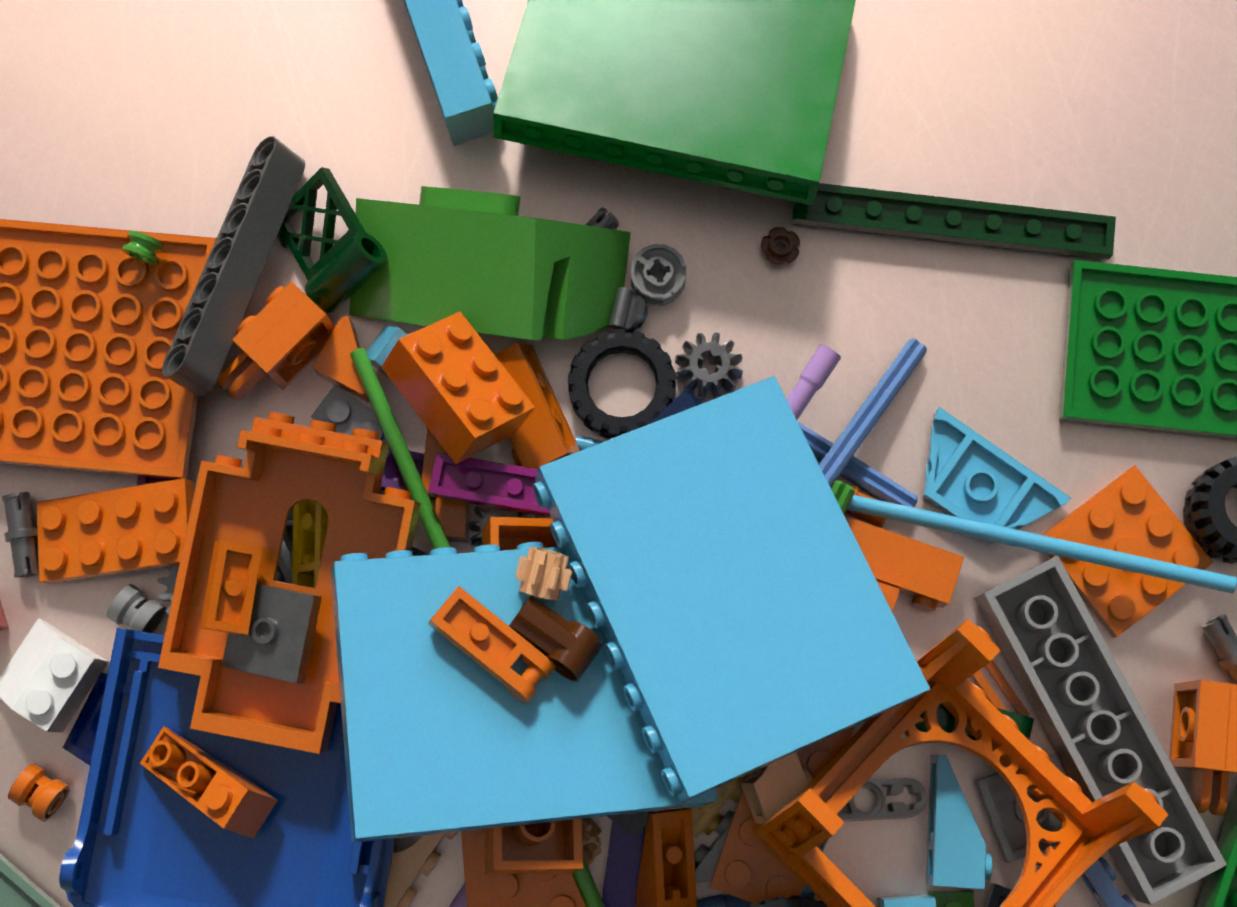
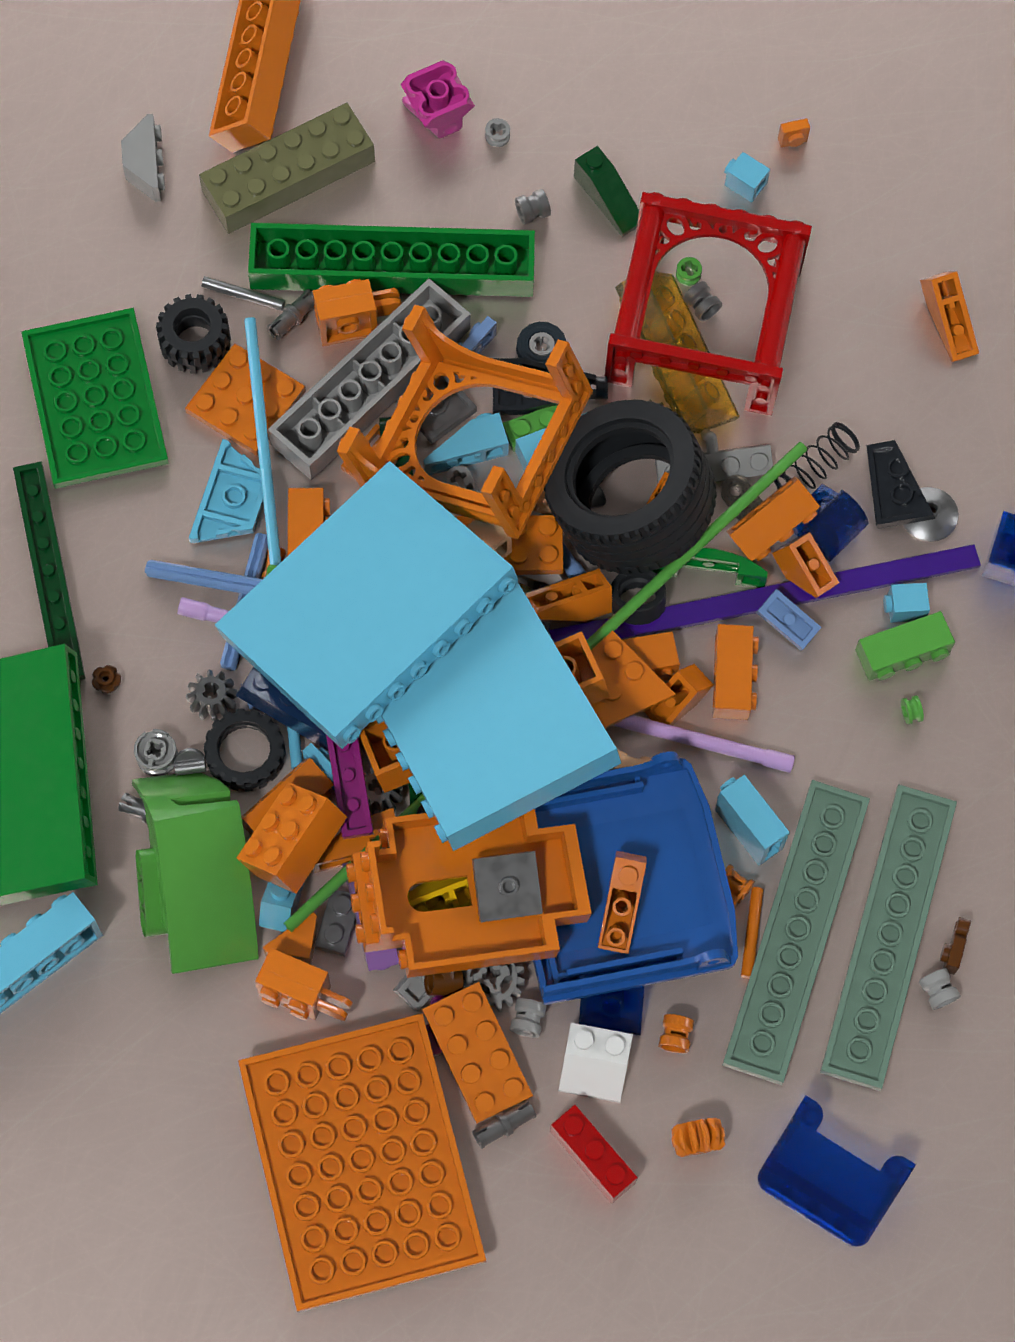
camera: 115 degrees left, 10 degrees down
bright green bush [121,230,164,265] -> none
dark grey beam [162,136,306,397] -> none
orange plate [200,540,262,635] -> none
dark green piece [277,167,387,313] -> none
orange plate [428,586,556,704] -> none
reddish brown piece [509,595,604,682] -> none
light nougat gear [515,547,573,601] -> none

